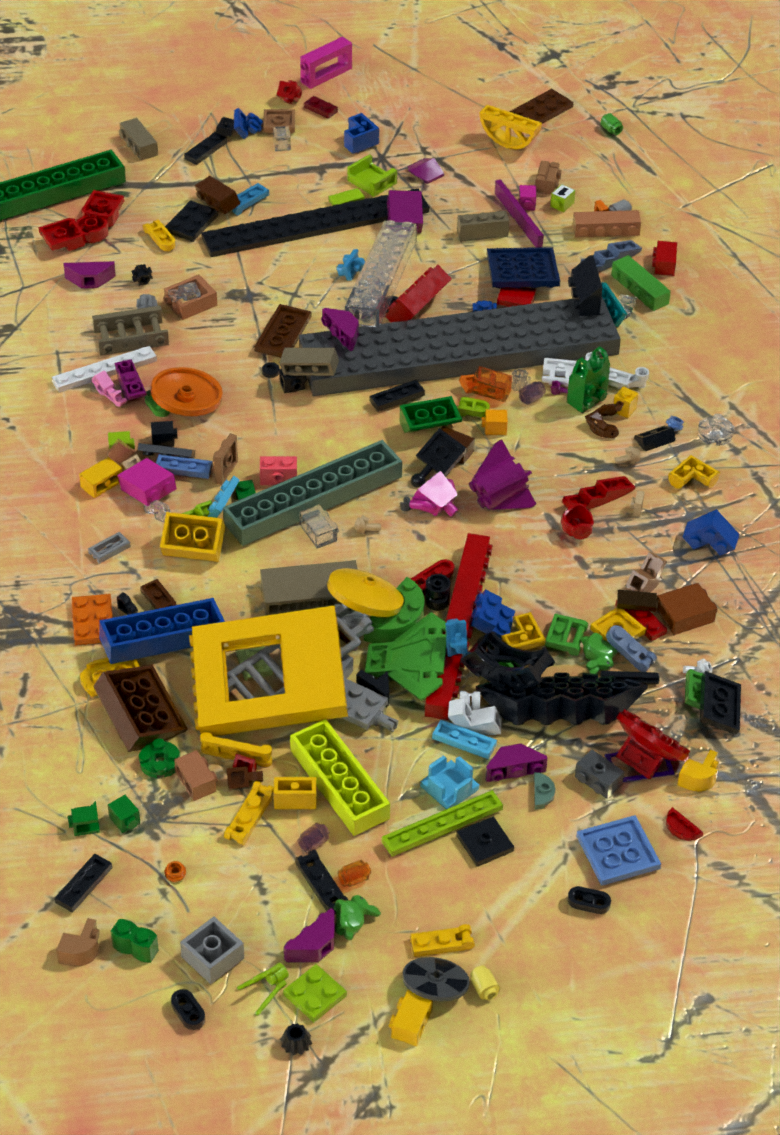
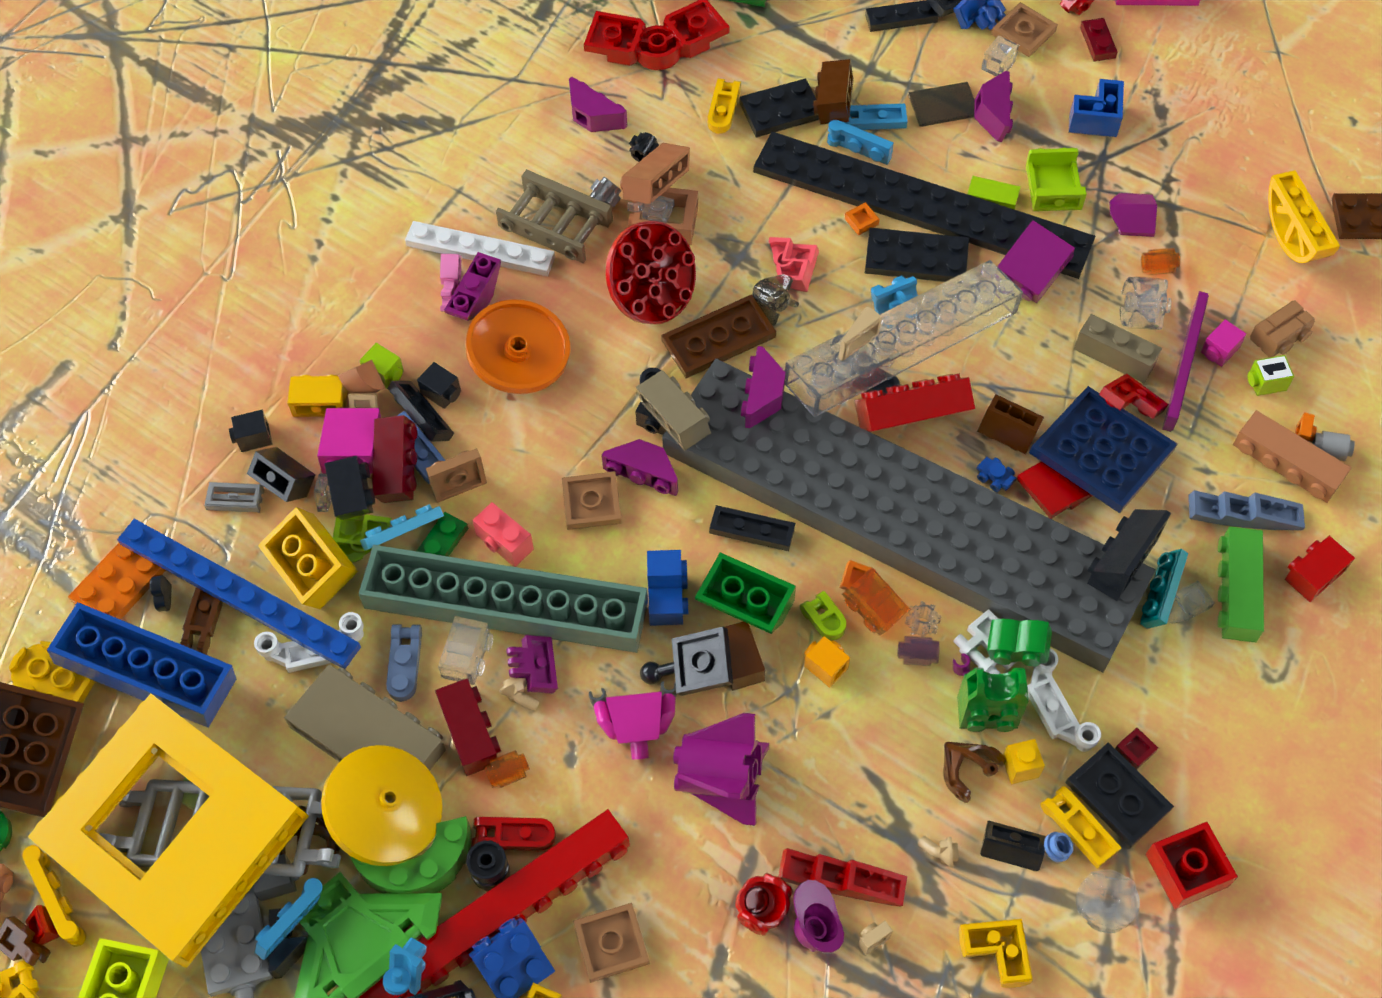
camera: 45 degrees right, 15 degrees up
none -> blue plate [117,518,361,669]
none -> black brick [229,409,273,452]
none -> black brick [247,447,316,502]
none -> white plate [254,612,364,673]
none -> dark azure plate [255,878,323,960]
none -> black brick [324,456,375,520]
none -> dark red brick [372,415,418,503]
none -> sand blue plate [386,624,422,702]
none -> dark red brick [435,678,501,776]
none -> clear orange brick [484,750,530,788]
none -> magenta hinge [506,635,558,693]
none -> medium nougat plate [562,471,622,530]
none -> medium nougat plate [573,903,650,983]
none -> magenta slope [601,439,678,496]
none -> red bracket [606,221,696,324]
none -> nougat brick [620,143,690,204]
none -> blue brick [647,550,689,626]
none -> clear smoke brick [752,274,799,326]
none -> coral slope [769,237,819,292]
none -> magenta piece [794,880,844,953]
none -> dark azure plate [827,120,894,165]
none -> tan slope [838,306,882,361]
none -> orange plate [844,202,880,236]
none -> black plate [865,228,969,284]
none -> clear smoke piece [908,82,975,127]
none -> magenta slope [974,71,1013,142]
none -> reddish brown brick [977,394,1044,455]
none -> green brick [987,619,1052,667]
none -> yellow plate [1040,786,1121,869]
none -> black plate [1065,742,1174,848]
none -> red plate [1099,373,1169,419]
none -> dark red plate [1115,727,1159,770]
none -> clear brick [1120,277,1172,330]
none -> clear orange brick [1141,248,1180,275]
none -> red brick [1145,822,1238,909]

